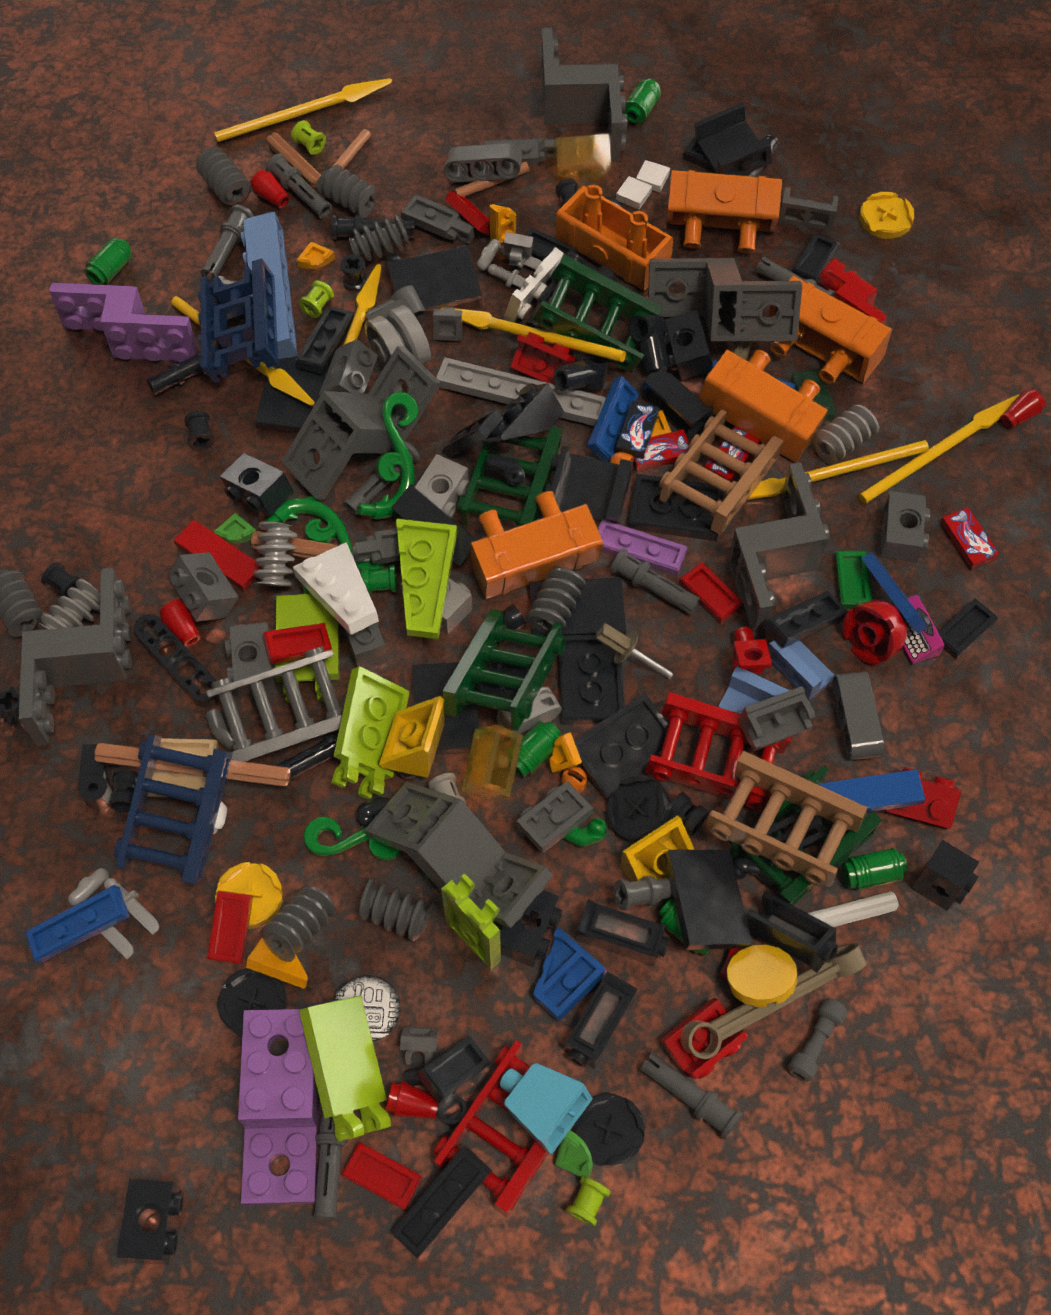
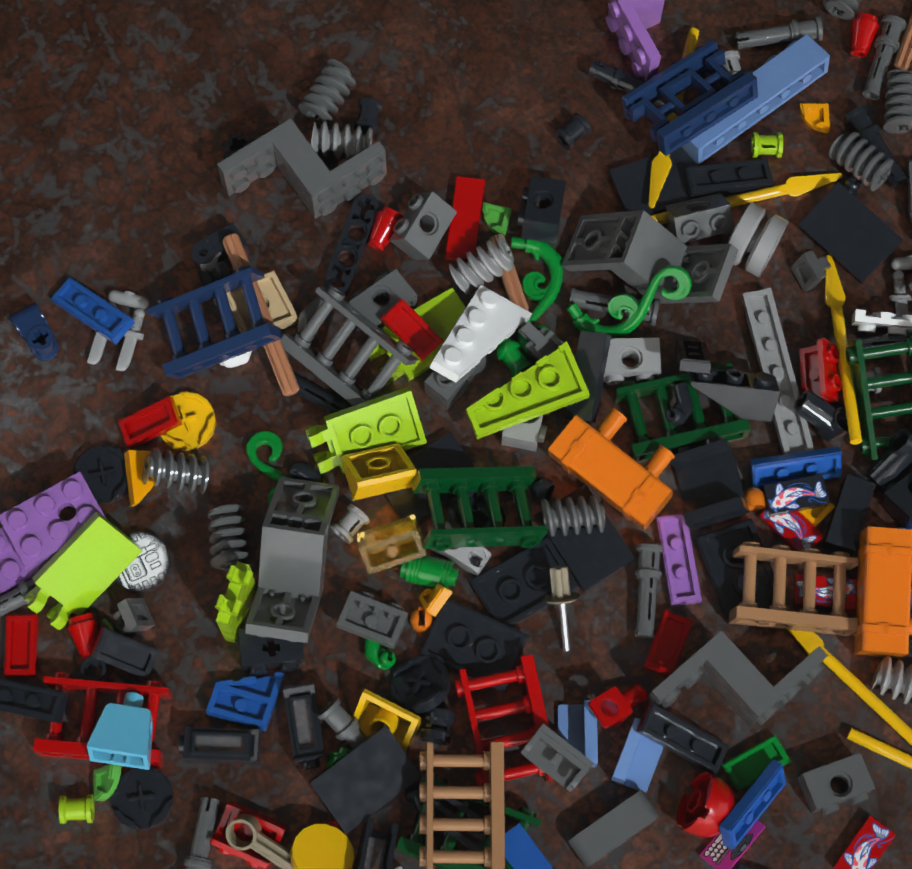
camera: 60 degrees right, 10 degrees up
black bush [340,254,367,292] -> none
dark grey piece [366,285,426,321] -> none
none -> dark blue piece [9,302,59,361]

